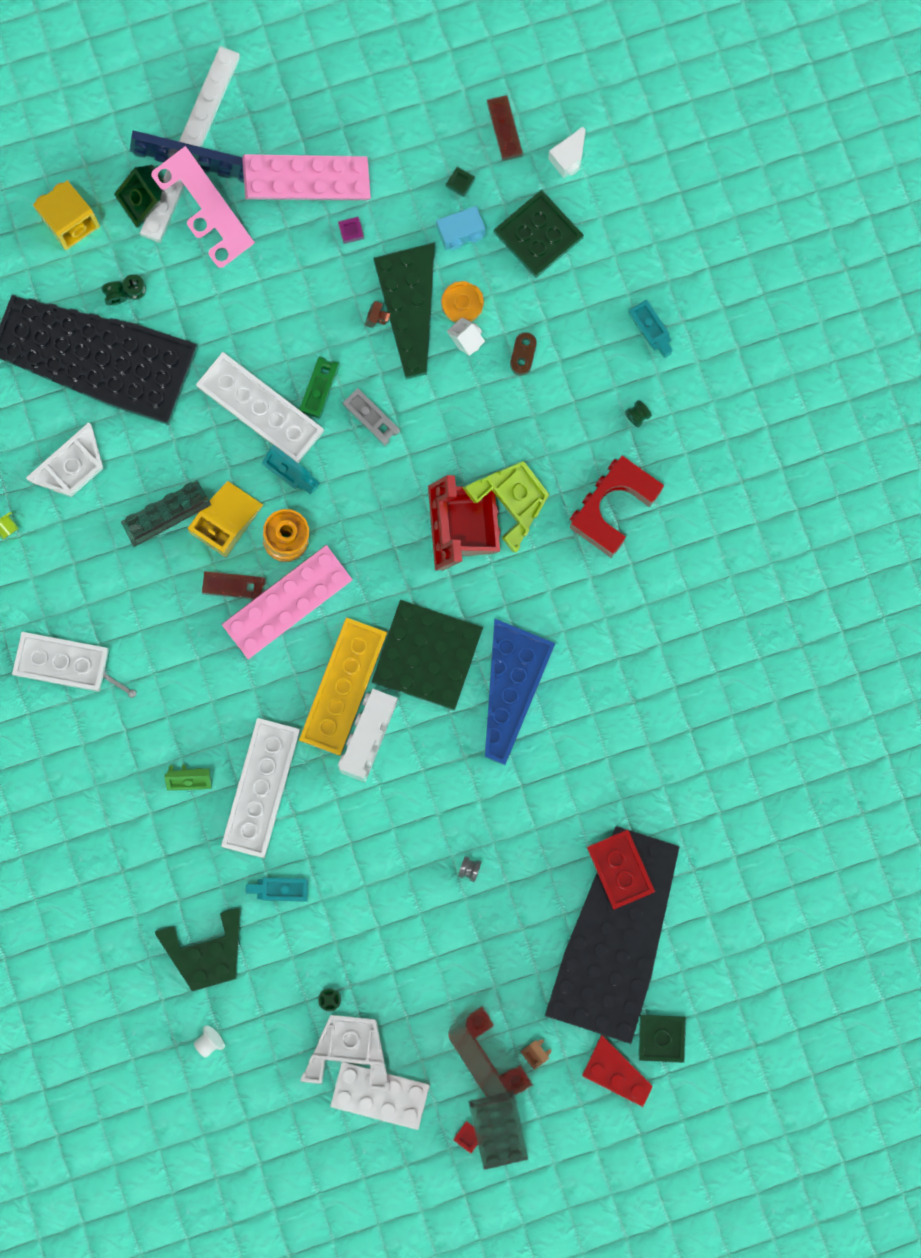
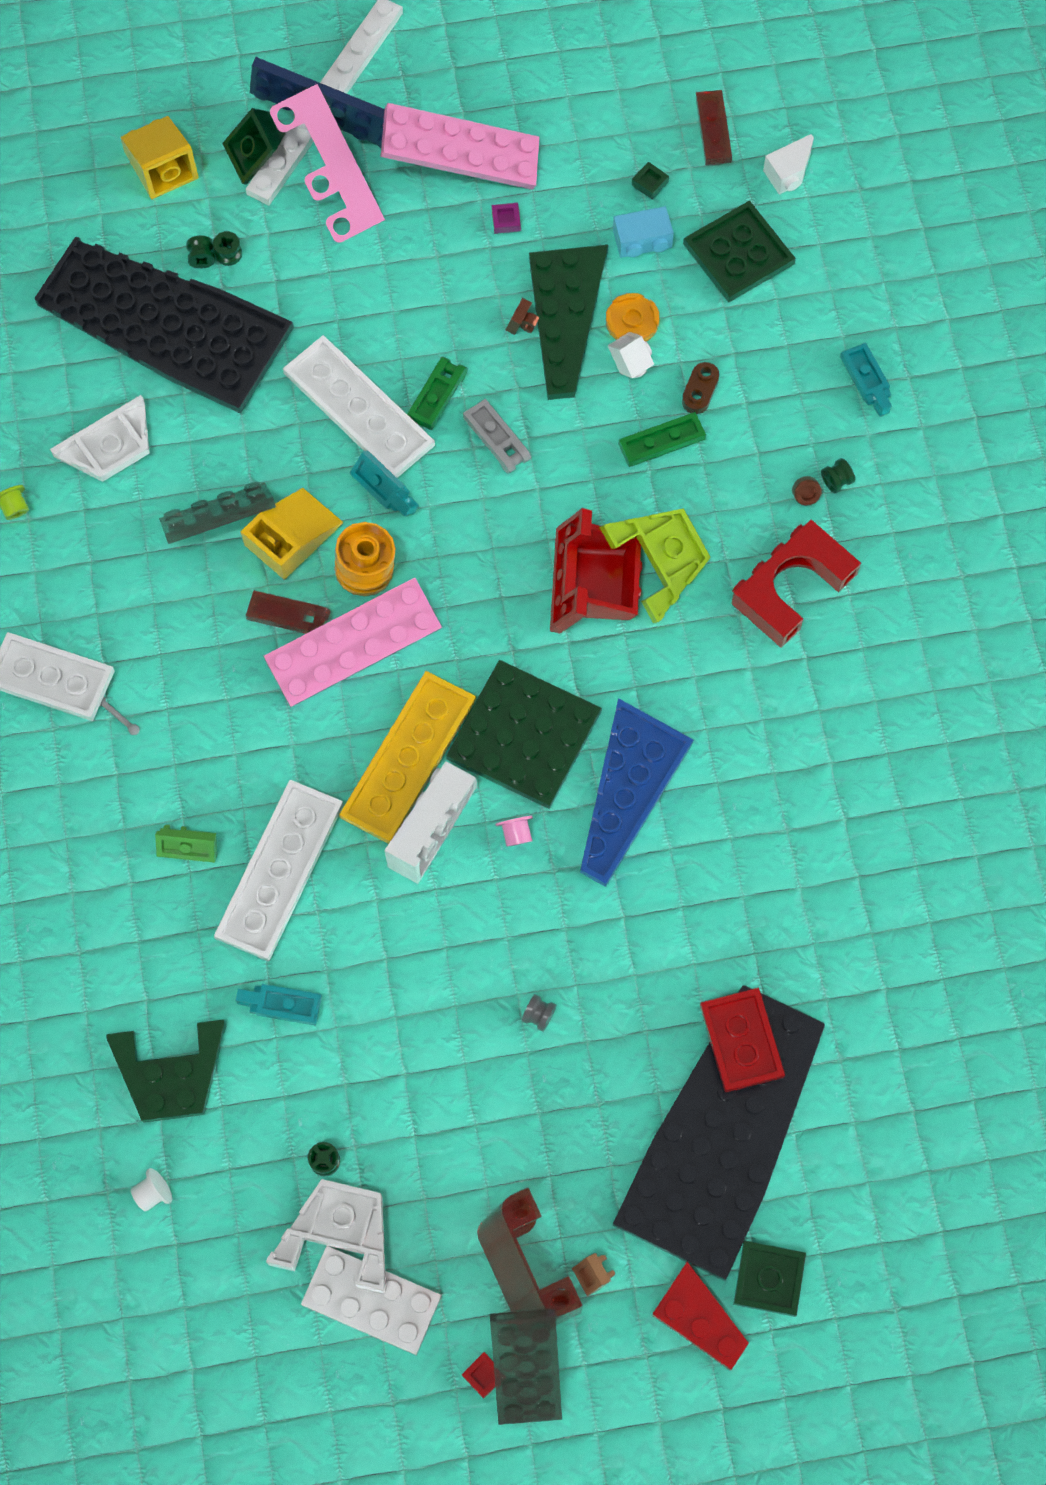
camera: 10 degrees right, 10 degrees down
none -> bright pink piece [496,815,533,847]
none -> green plate [618,412,706,467]
none -> copper tile [792,476,822,506]

